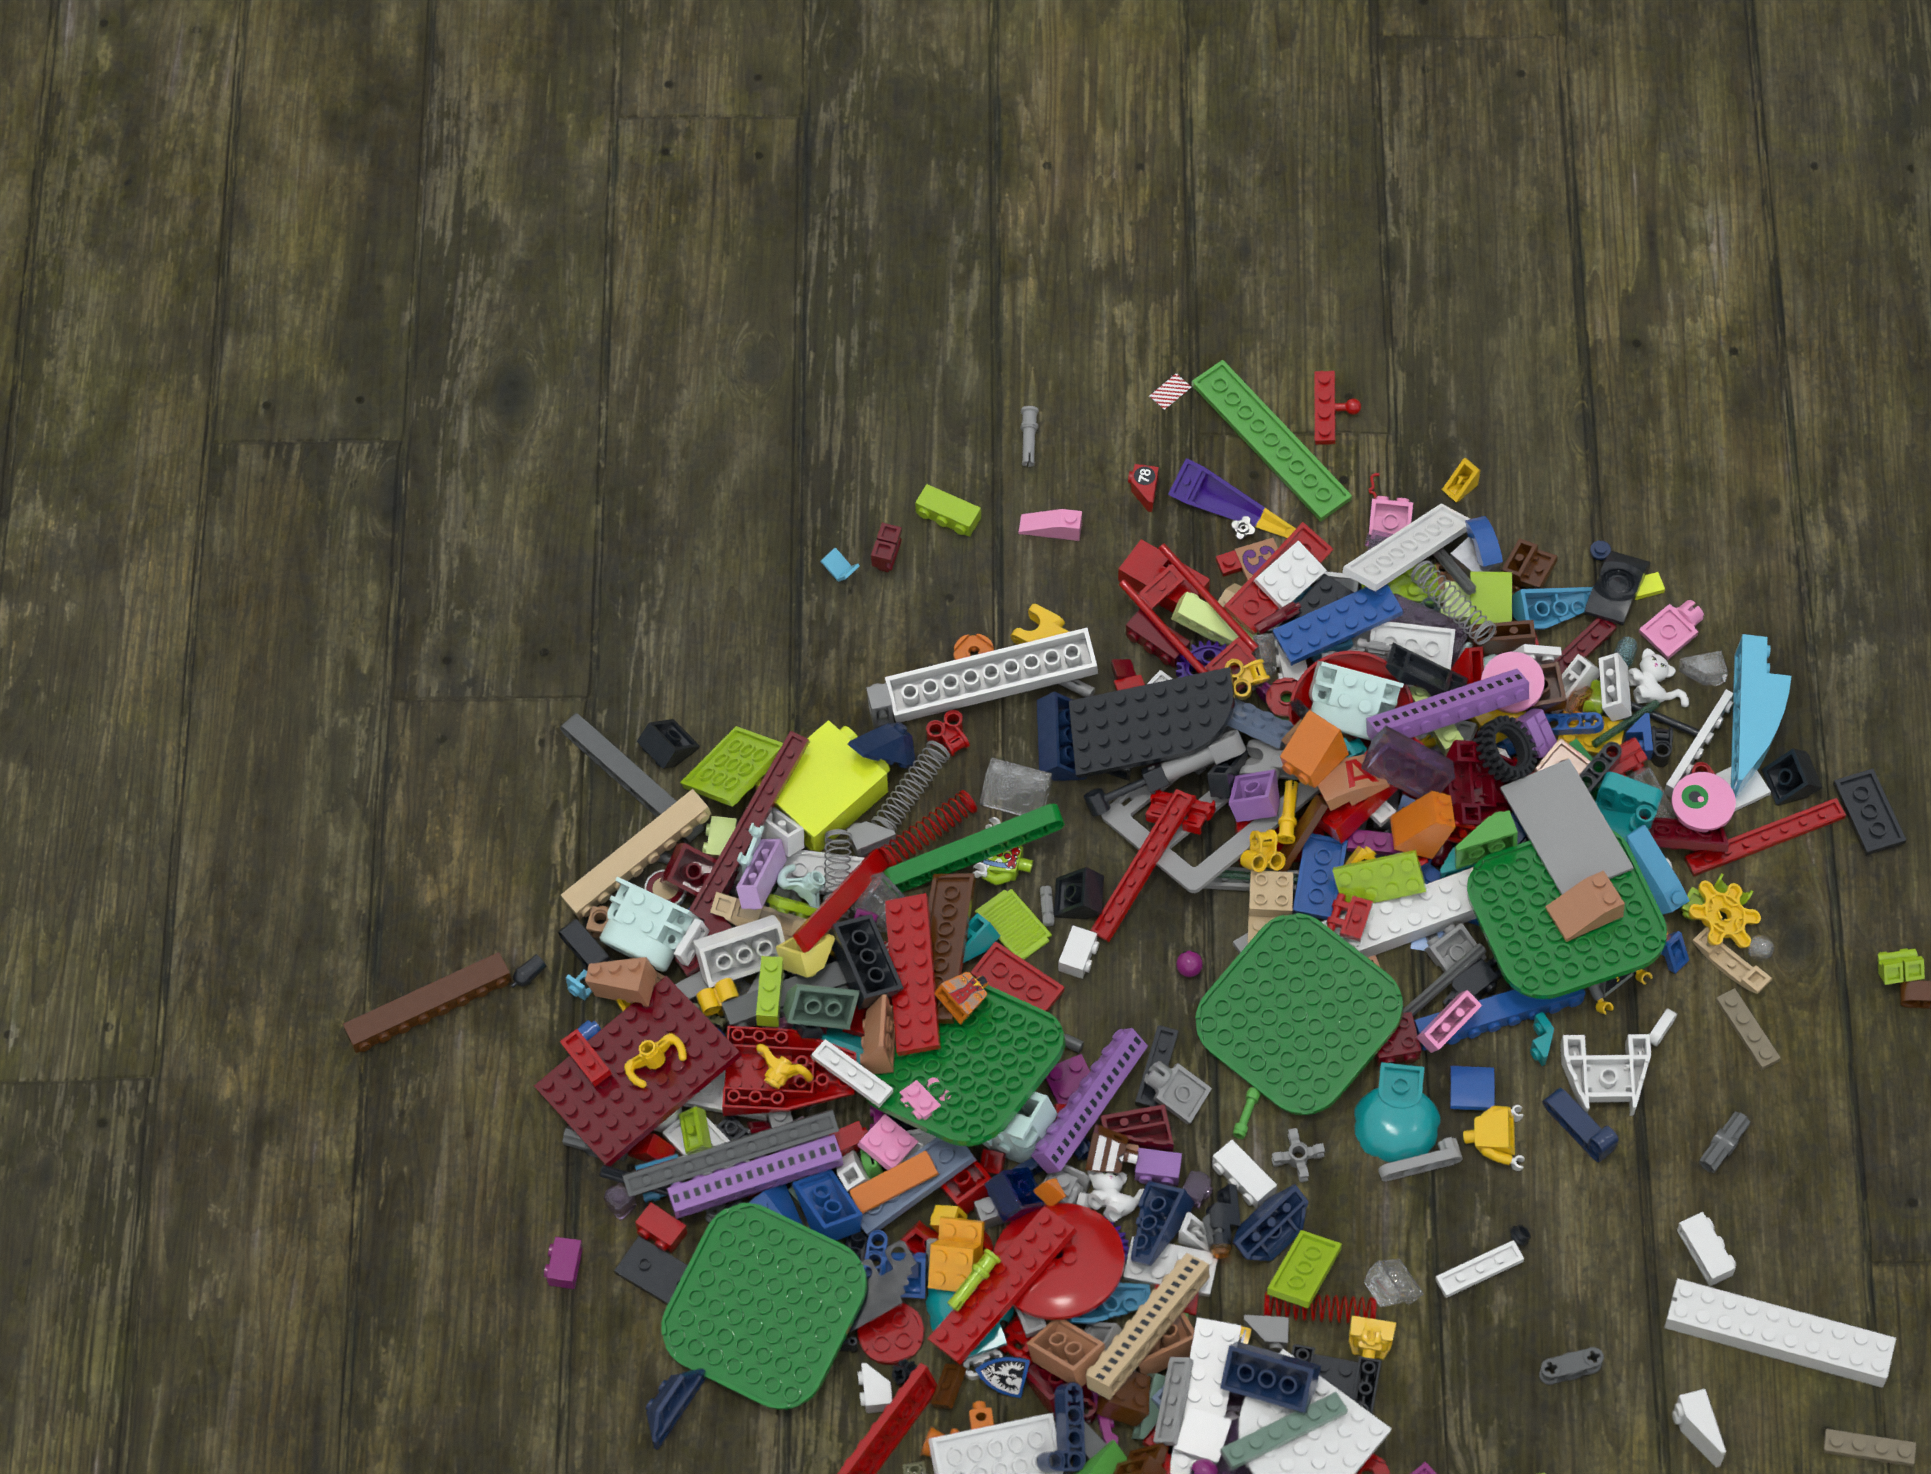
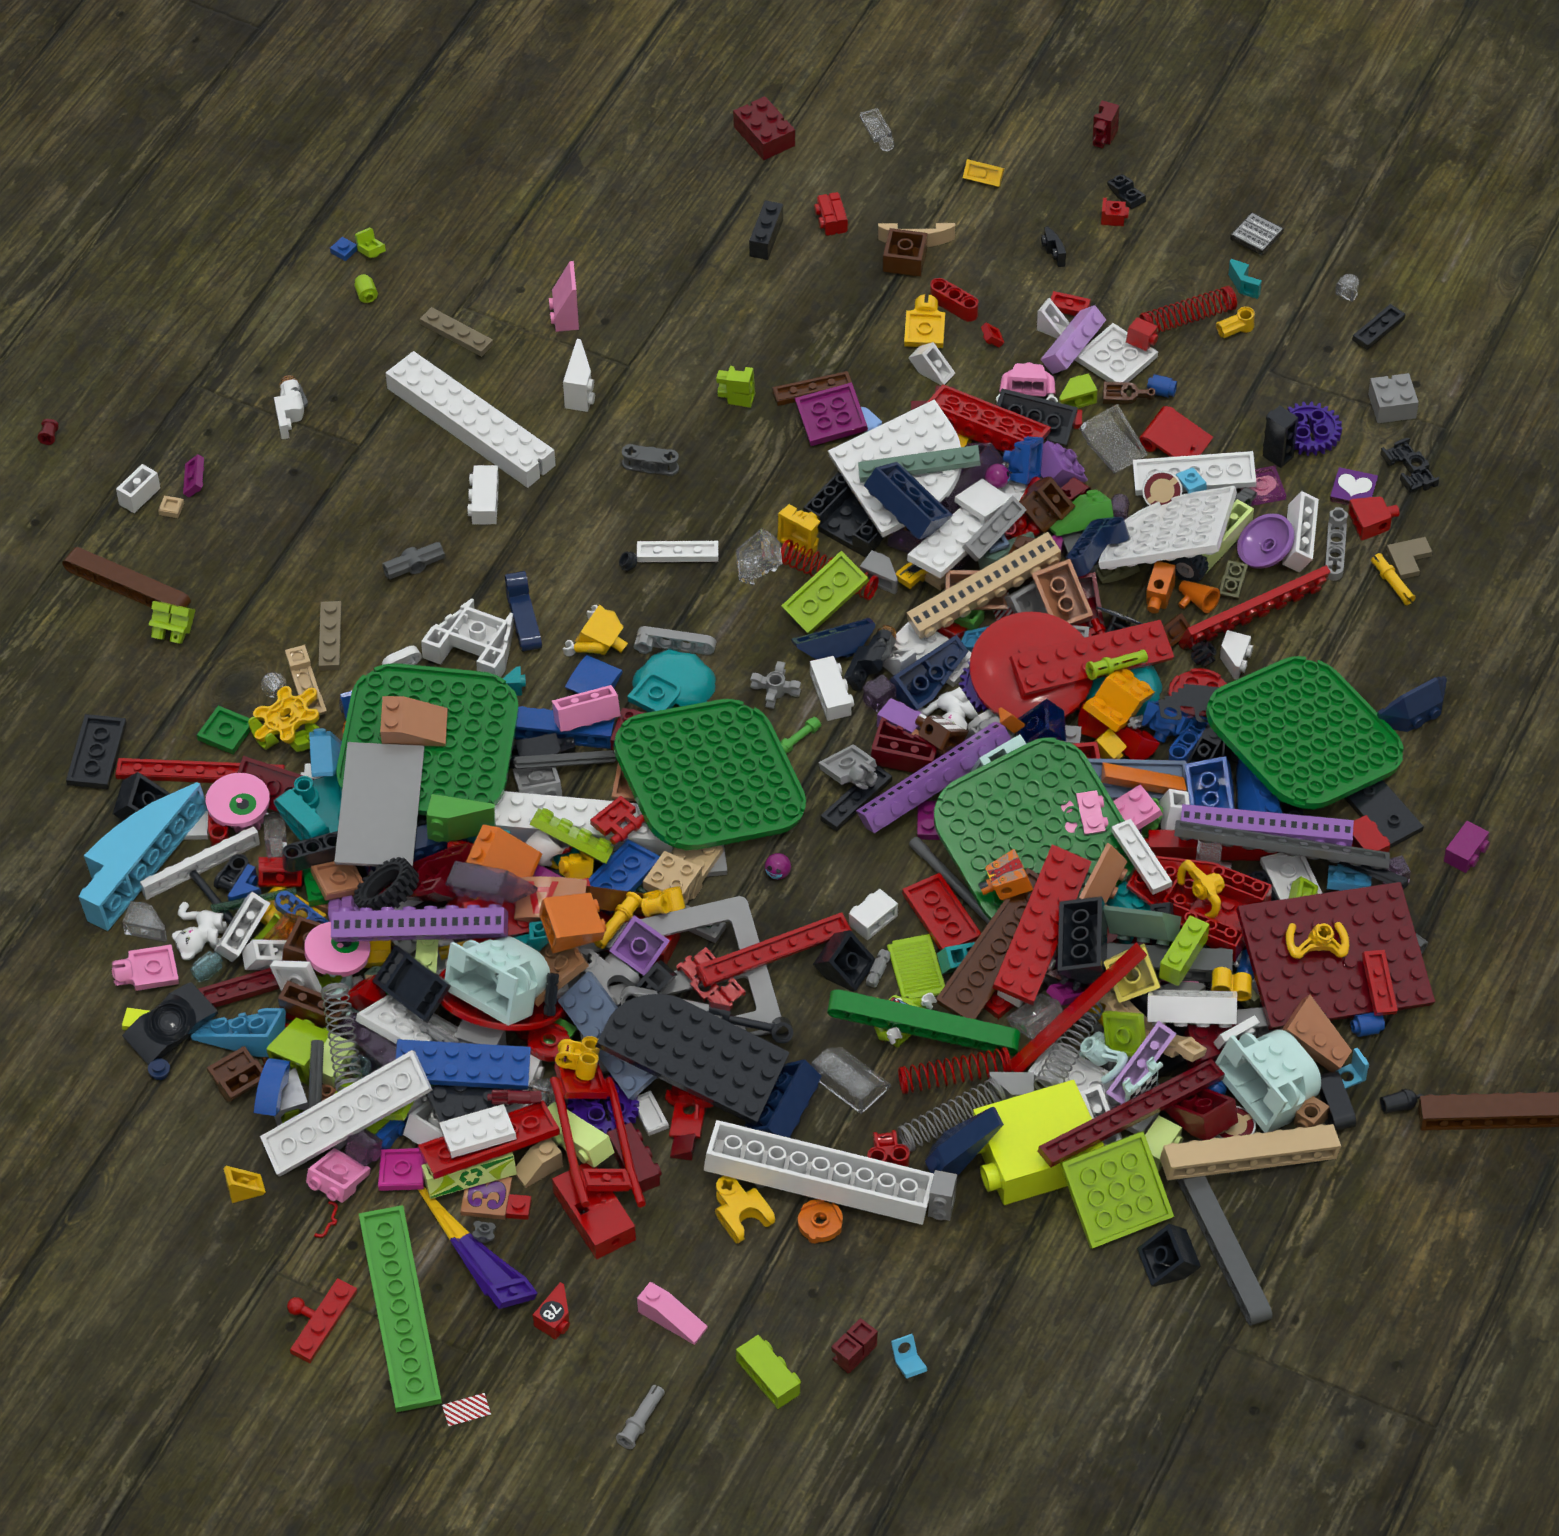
camera: 155 degrees left, 10 degrees down
none -> green plate [197,706,251,755]
none -> dark pink plate [378,1148,426,1191]

